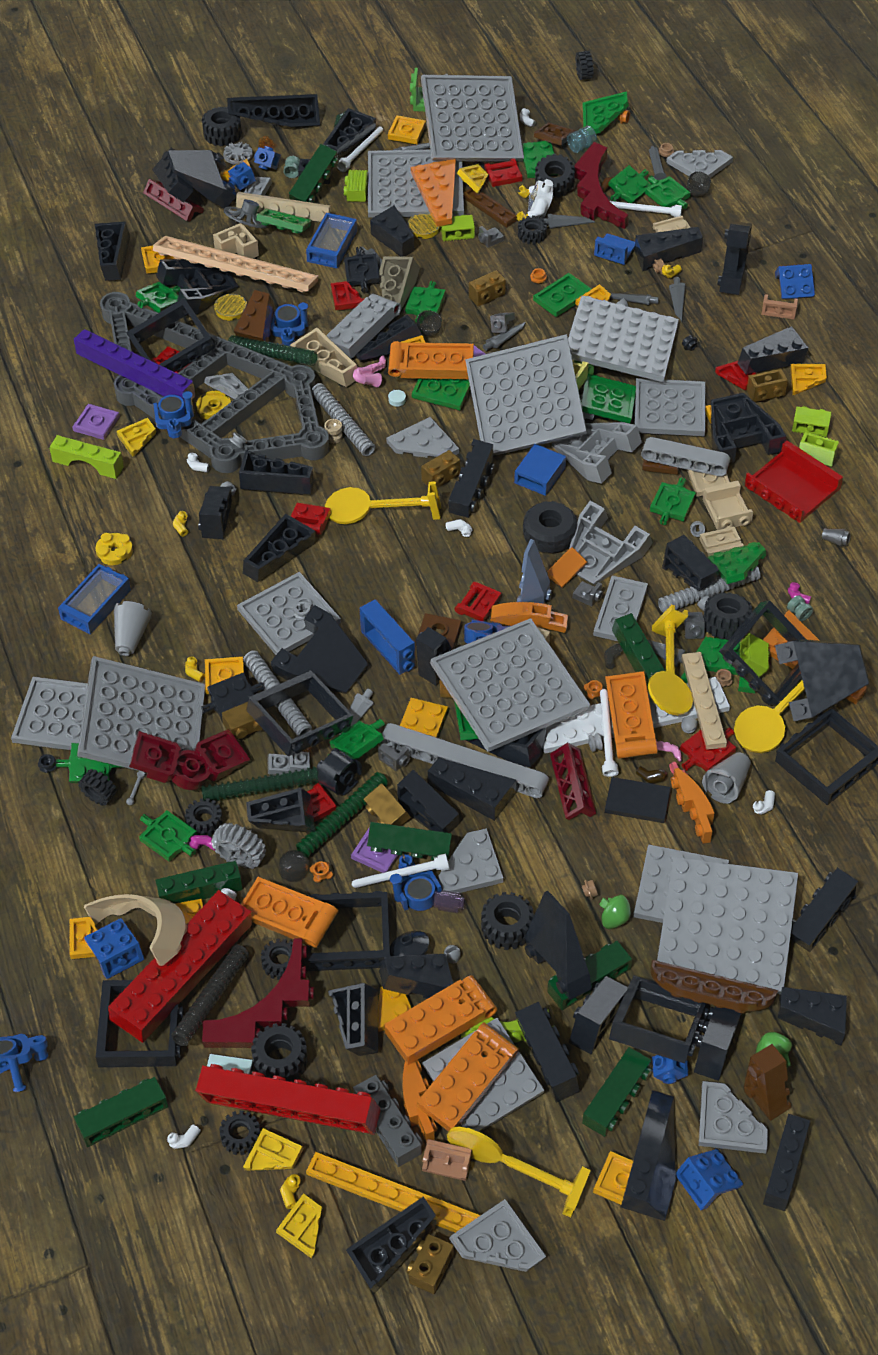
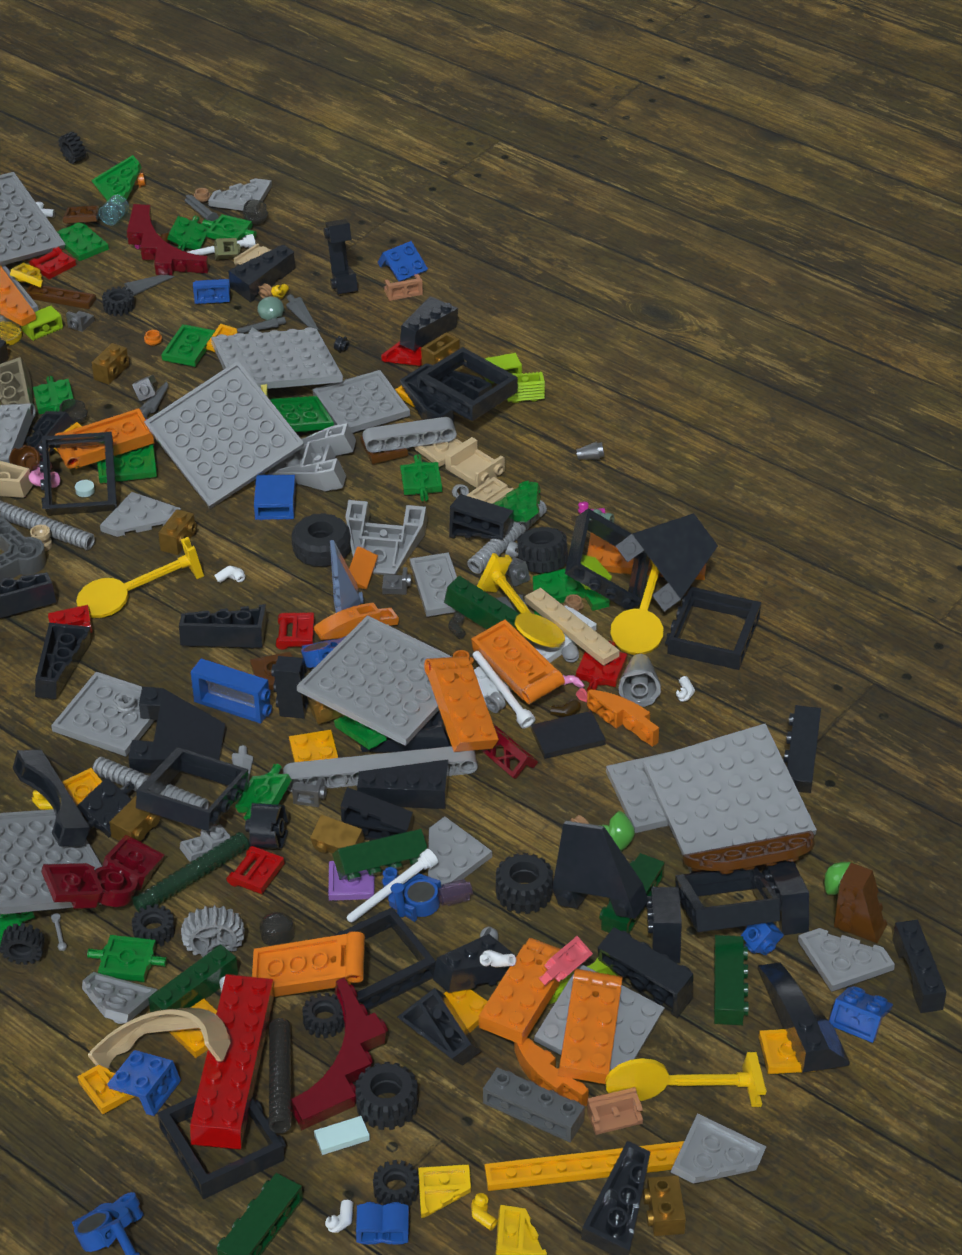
camera: 30 degrees left, 10 degrees down
dark pink arm [189,835,215,851] -> none
red brick [195,1064,381,1135] -> none
black wedge [246,788,315,832] -> none
dark green piece [296,772,388,858] -> none
orange plate [310,861,333,883] -> none
black dish [390,931,430,956] -> none
black wedge [448,439,495,518] -> none
white torso [517,179,553,221] -> none
black tyre [535,154,575,198] -> none
red panel [744,440,843,523] -> none
black wedge [777,987,847,1046] -> none
light orange wing [790,364,827,395] -> none
none -> reddish brown hair [9,445,41,472]
none -> black arch [13,750,90,847]
none -> black window [39,432,117,515]
none -> light grey plate [82,972,158,1024]
none -> black wedge [179,604,267,648]
none -> olive brick [214,238,240,260]
none -> sand green hair [257,296,285,320]
none -> blue brick [356,1202,409,1245]
none -> black window [417,347,518,421]
none -> orange hinge [424,656,499,752]
none -> white arm [480,950,516,967]
none -> coral hinge [539,936,593,985]

